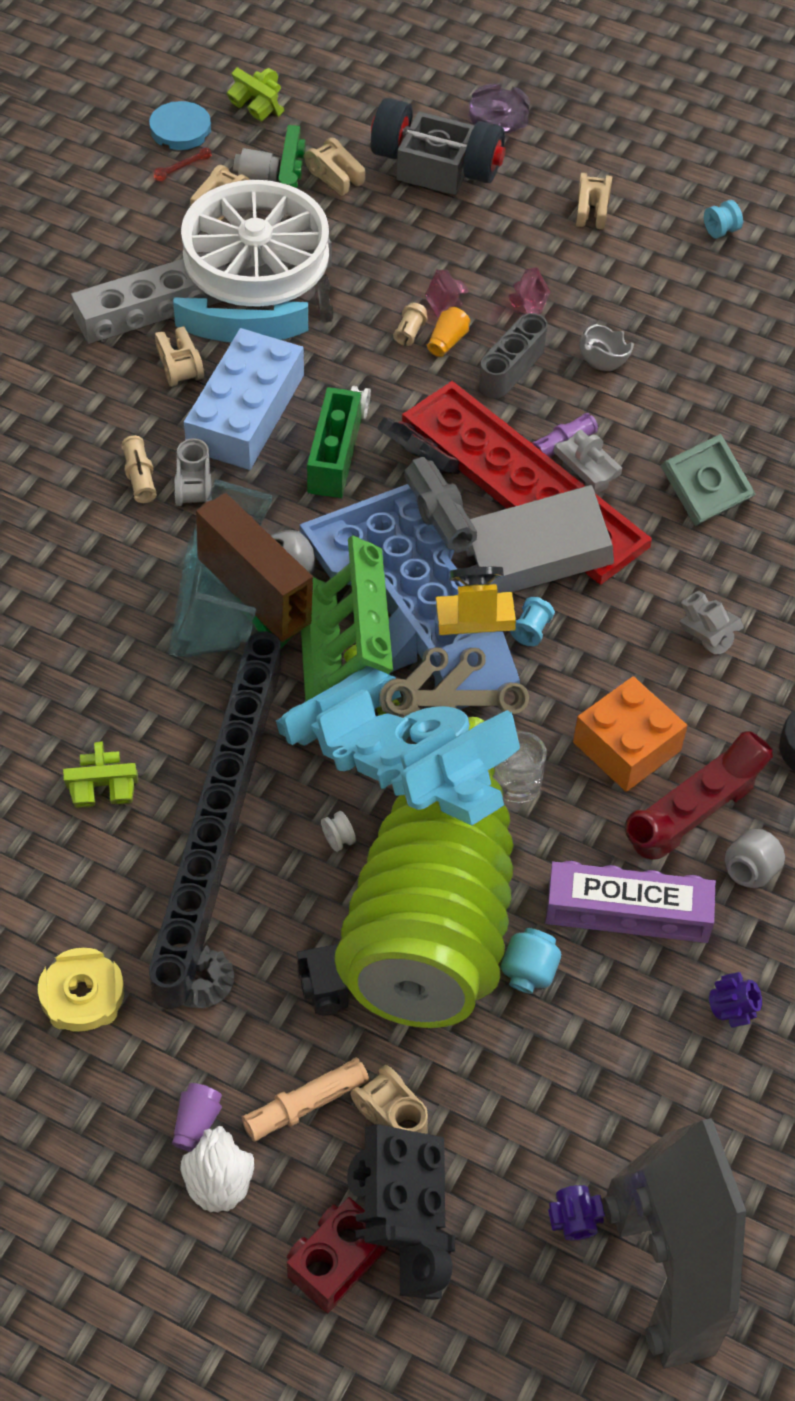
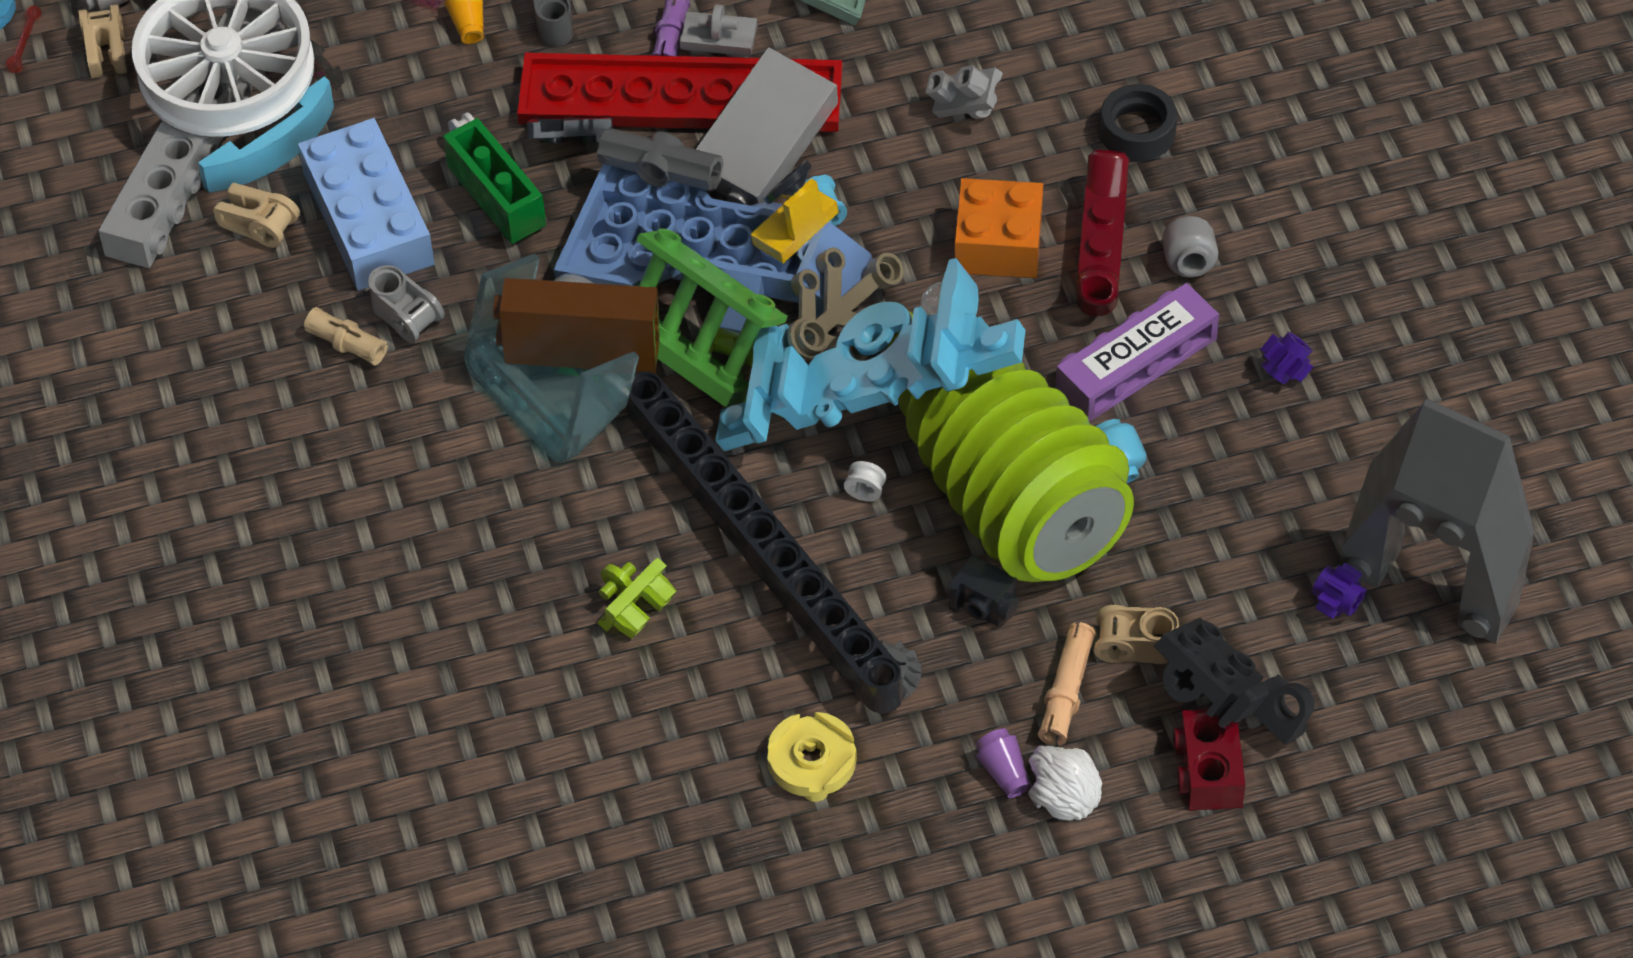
camera: 40 degrees left, 0 degrees up
tan pin [393,303,428,346] -> none

